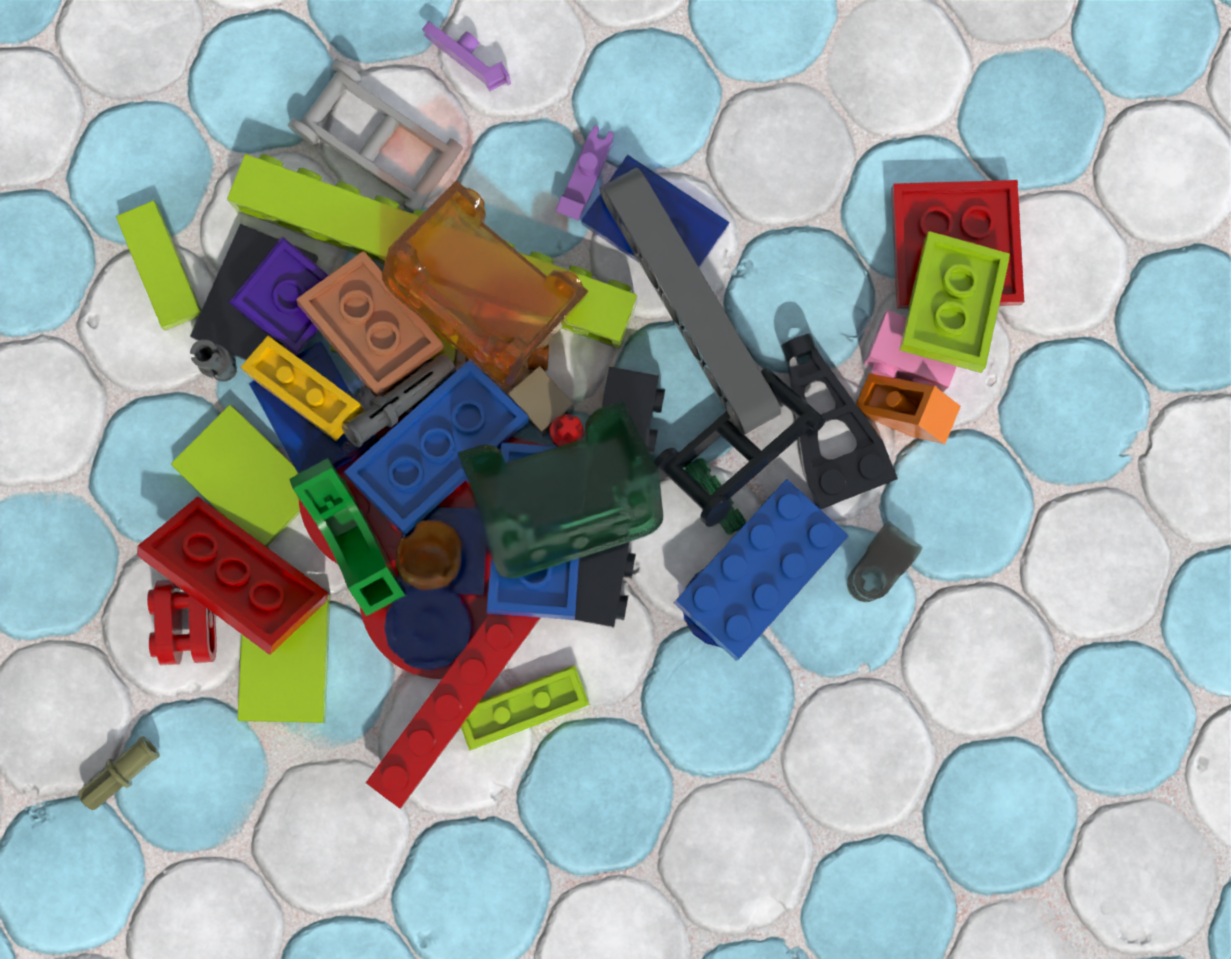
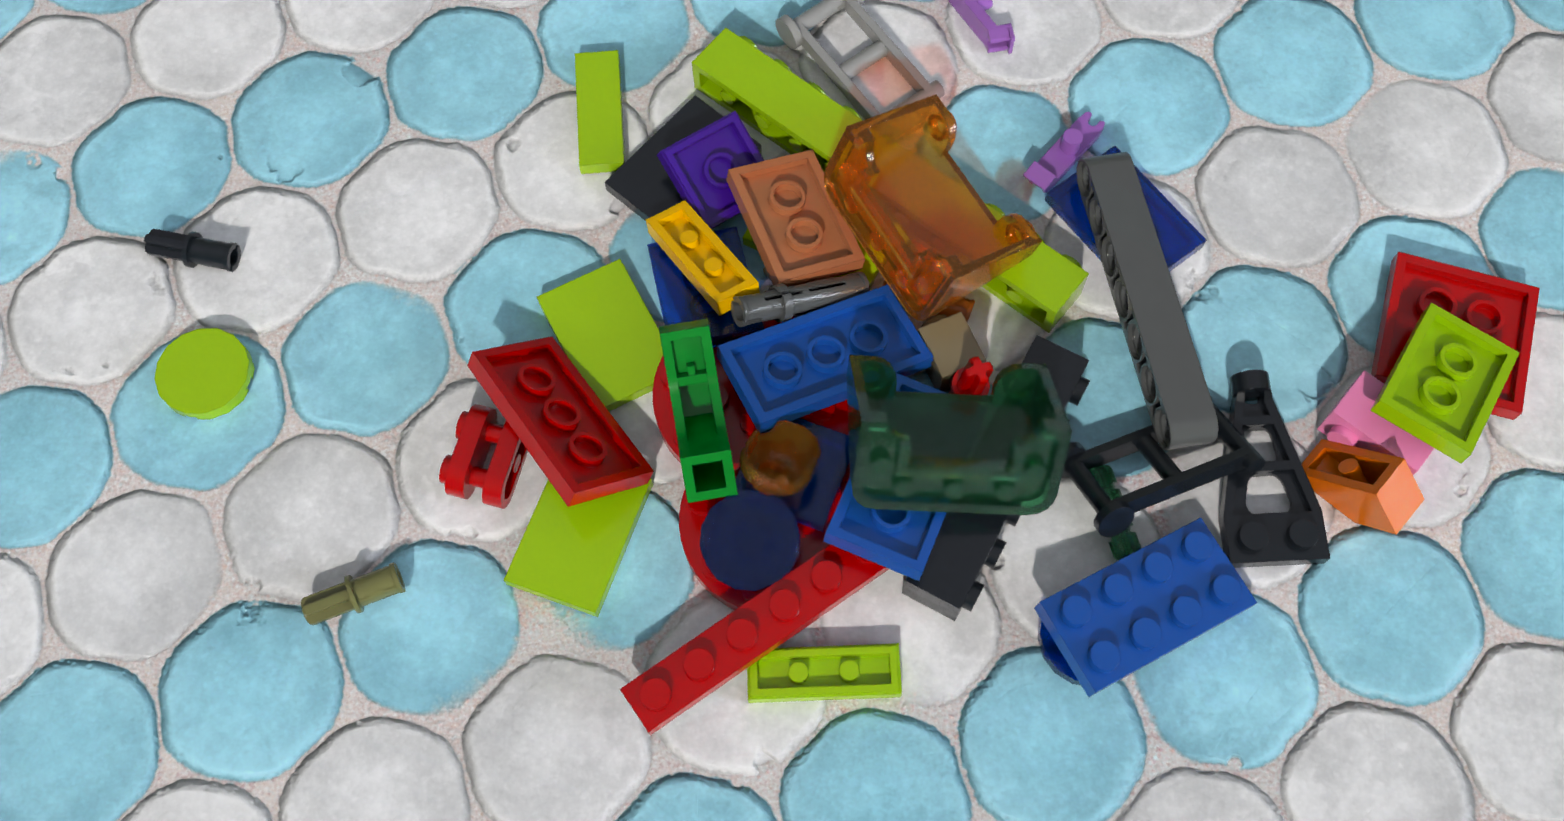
camera: 20 degrees right, 15 degrees down
dark grey pin [190,340,237,382] -> none
clear smoke piece [847,521,923,603] -> none

